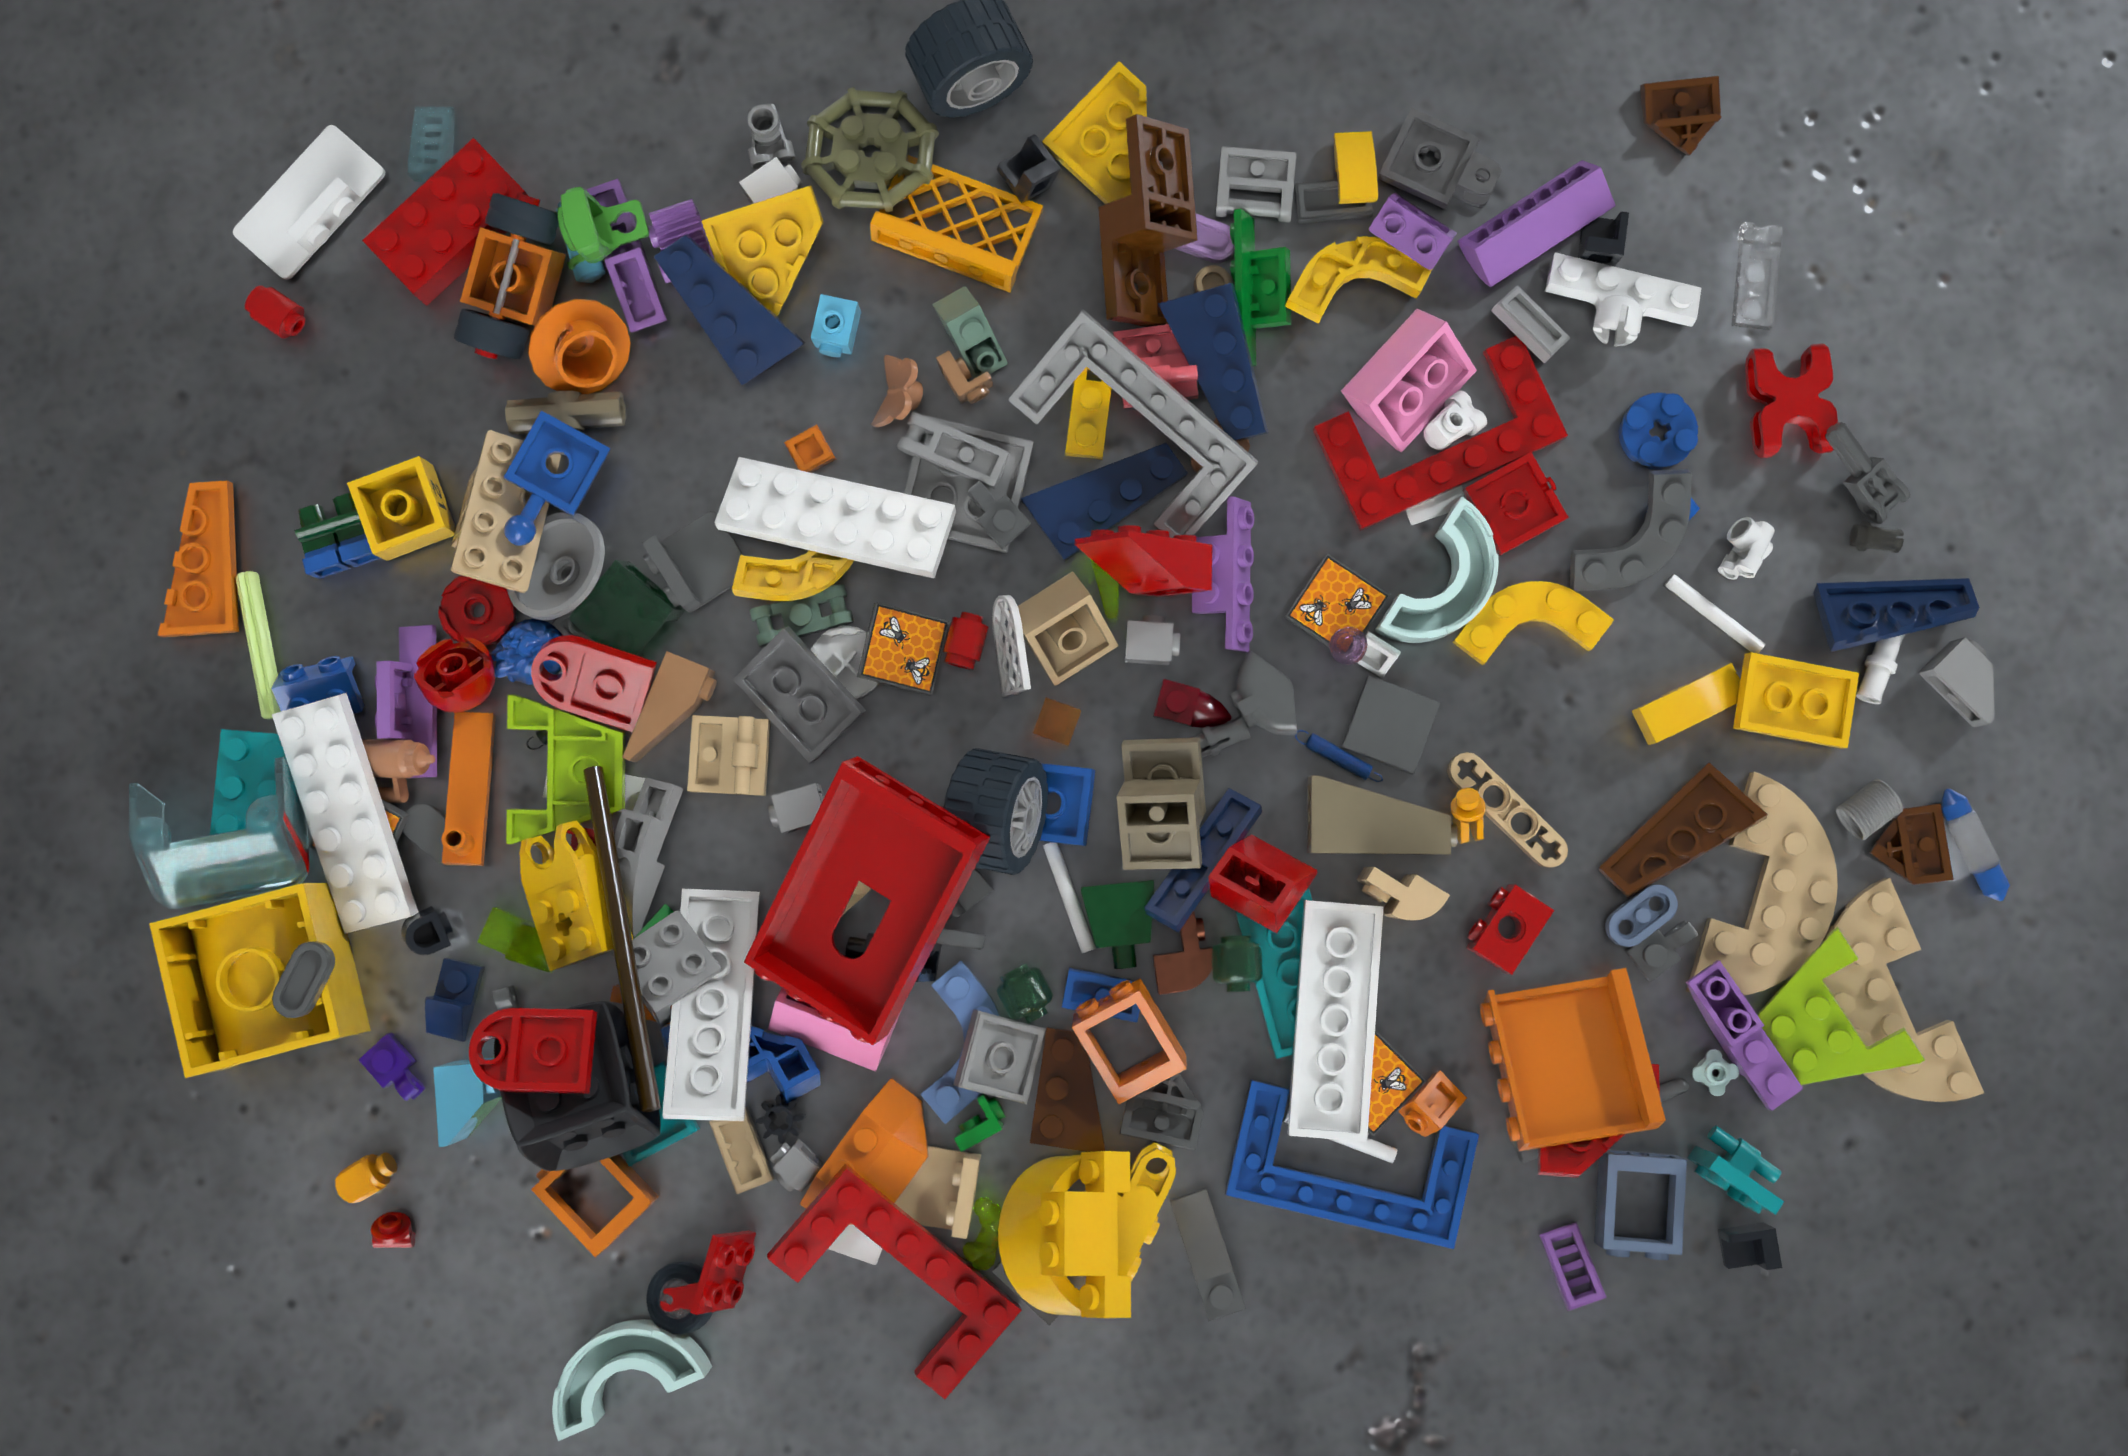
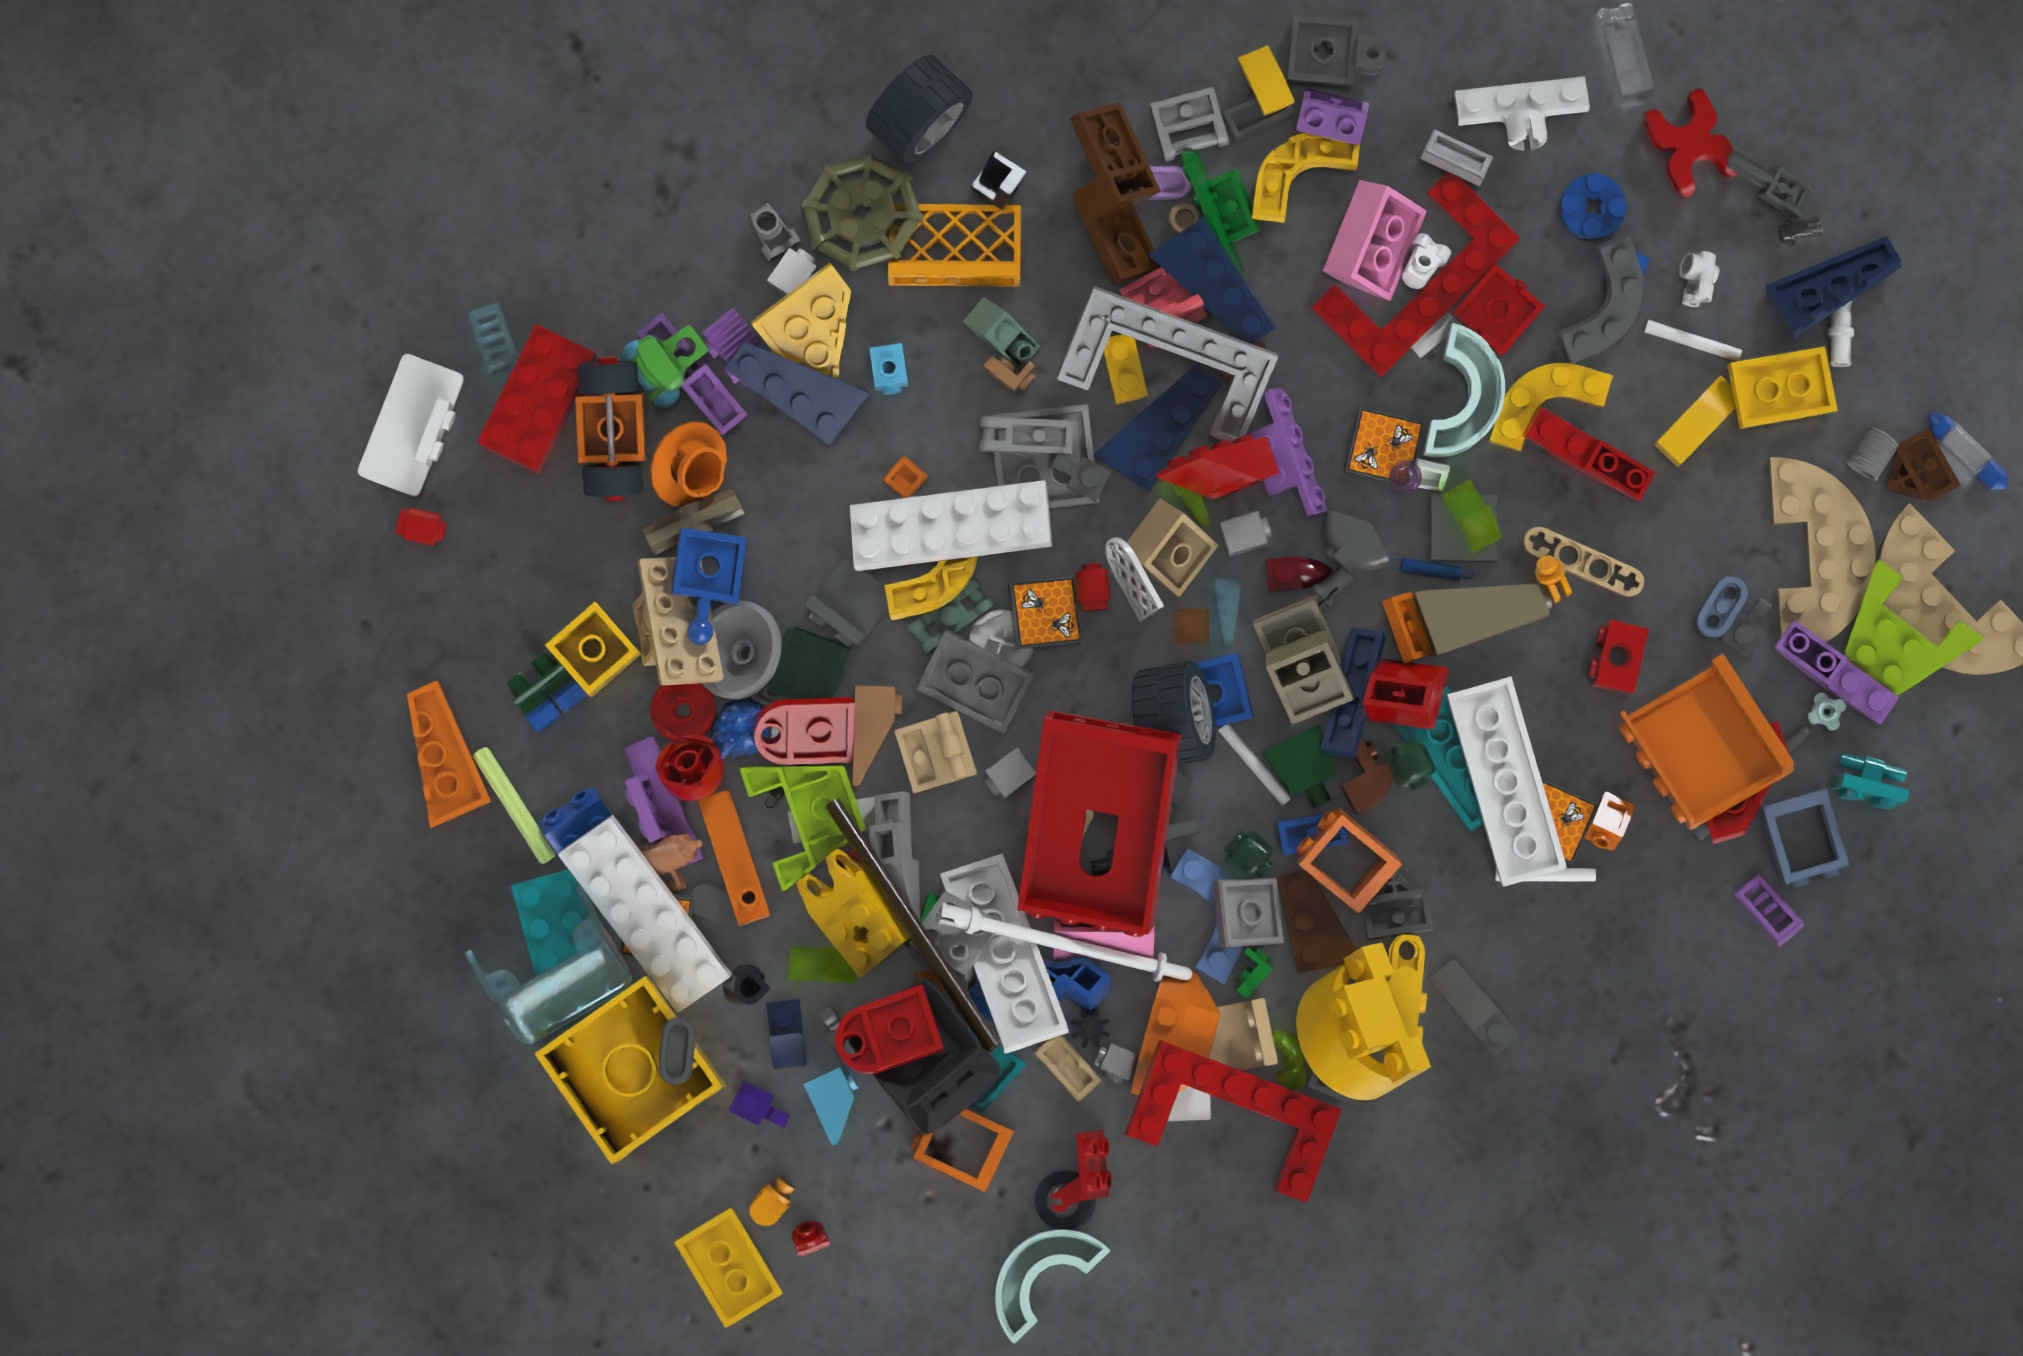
camera: 30 degrees left, 0 degrees up
nougat animal [871,355,923,427] -> none
yellow plate [1042,61,1147,204] -> none
blue plate [1225,1079,1479,1249] -> none
tan brick [1357,867,1450,920] -> none
medium lavender brick [1458,160,1616,287] -> none
black panel [1578,211,1629,266] -> none
reddish brown wing [1599,762,1768,898] -> none
black panel [1718,1222,1782,1270] -> none
light grey slope [1919,637,1994,727] -> none
none -> yellow plate [674,1207,783,1328]
none -> white bar [936,902,1192,982]
none -> clear light blue slope [1214,578,1241,649]
none -> orange plate [1382,592,1434,663]
none -> clear neon green slope [1441,479,1502,554]
none -> red slope [1522,407,1656,501]

